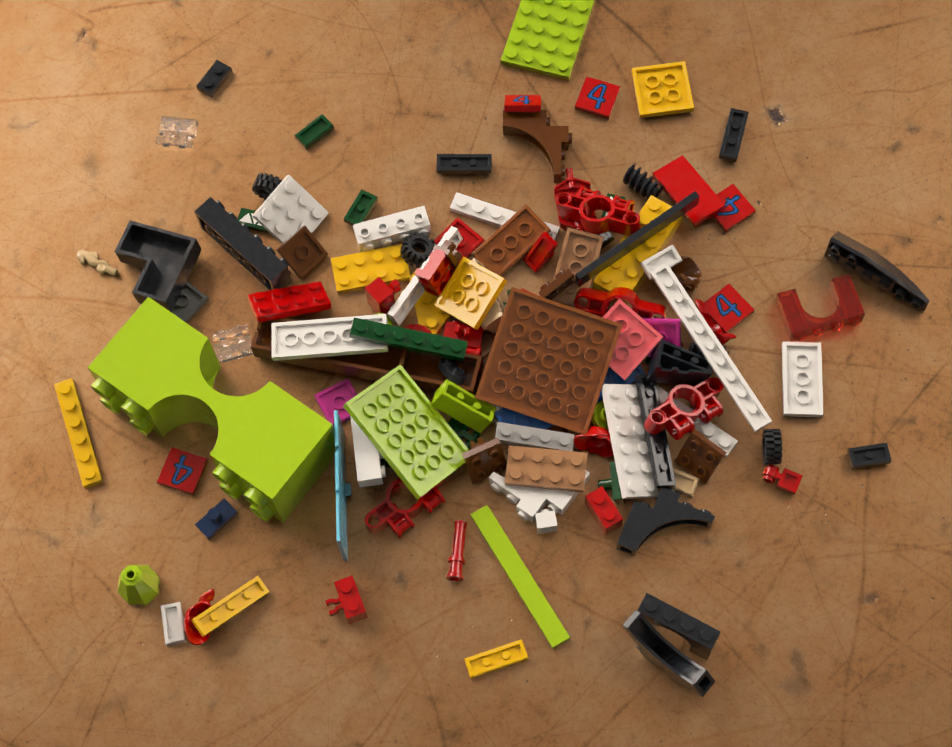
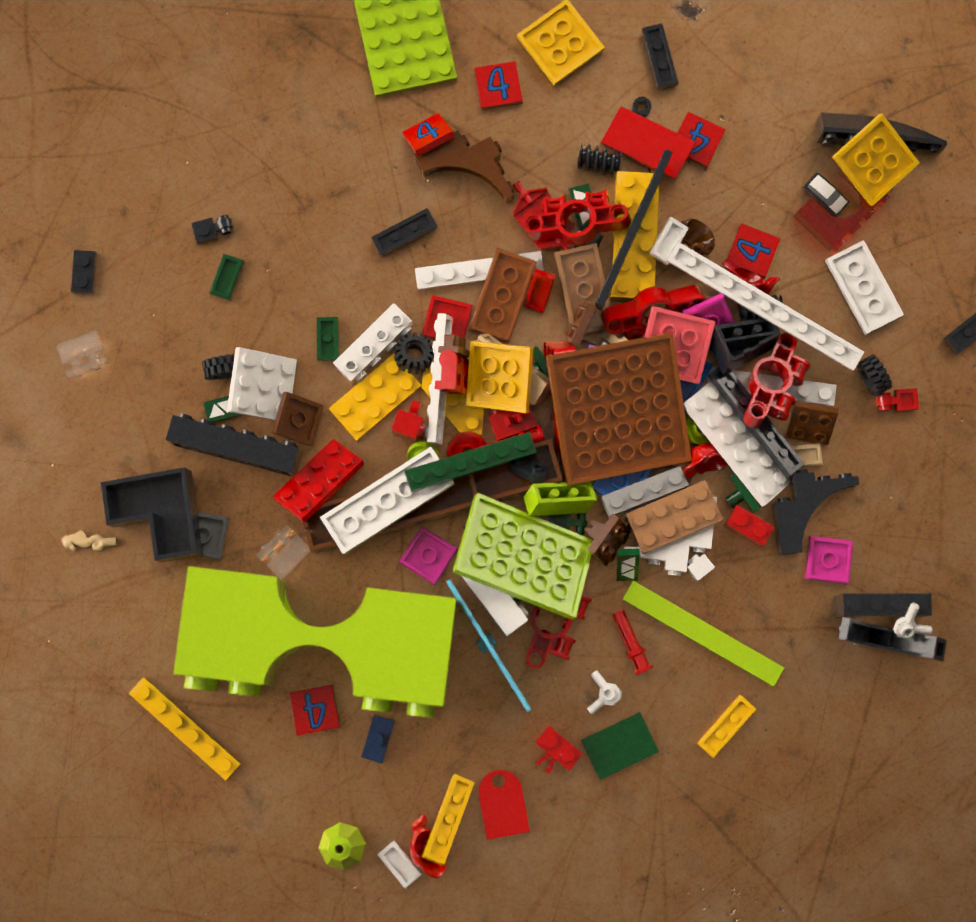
camera: 35 degrees left, 15 degrees up
none -> black plate [191,215,234,245]
none -> red tile [479,770,530,840]
none -> dark green tile [581,712,659,780]
none -> white piece [587,670,622,715]
none -> dark green tile [616,549,640,581]
none -> black bush [632,96,652,117]
none -> slope [802,172,850,217]
none -> dark pink tile [805,536,853,584]
none -> yellow plate [832,114,920,206]
none -> white piece [893,603,932,638]

